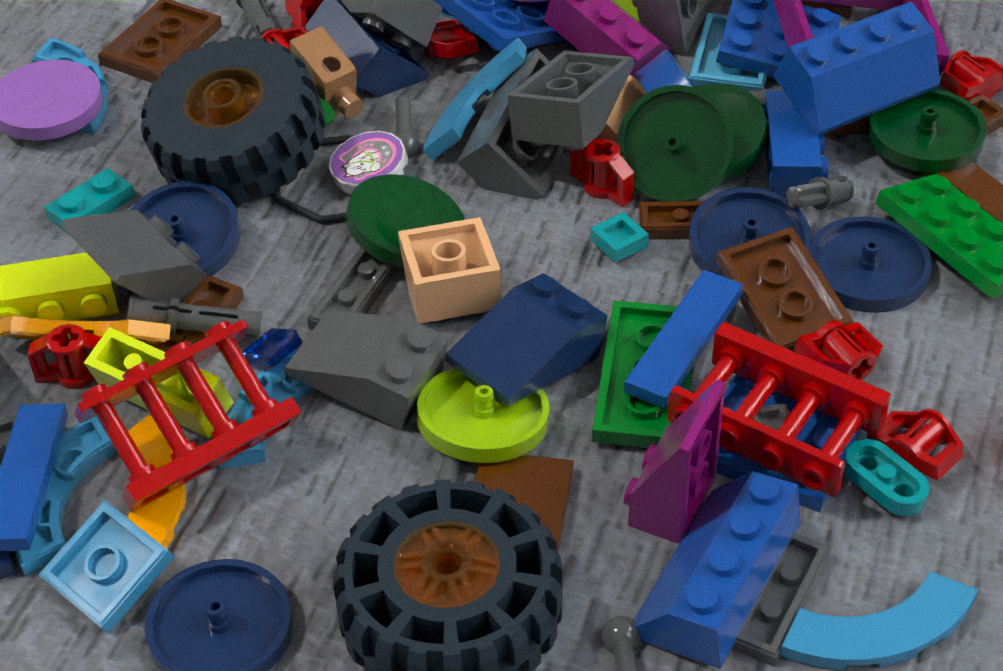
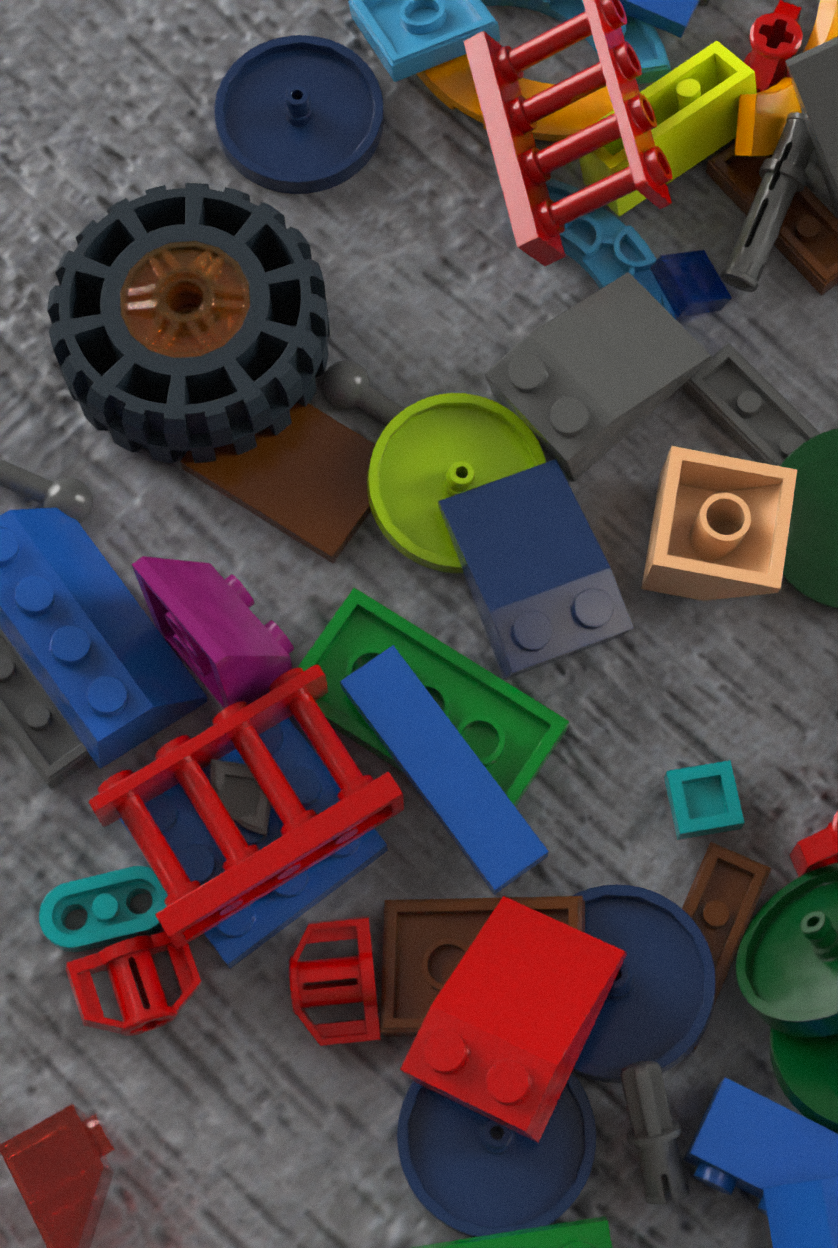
camera: 115 degrees right, 25 degrees up
none -> red slope [400,896,627,1143]

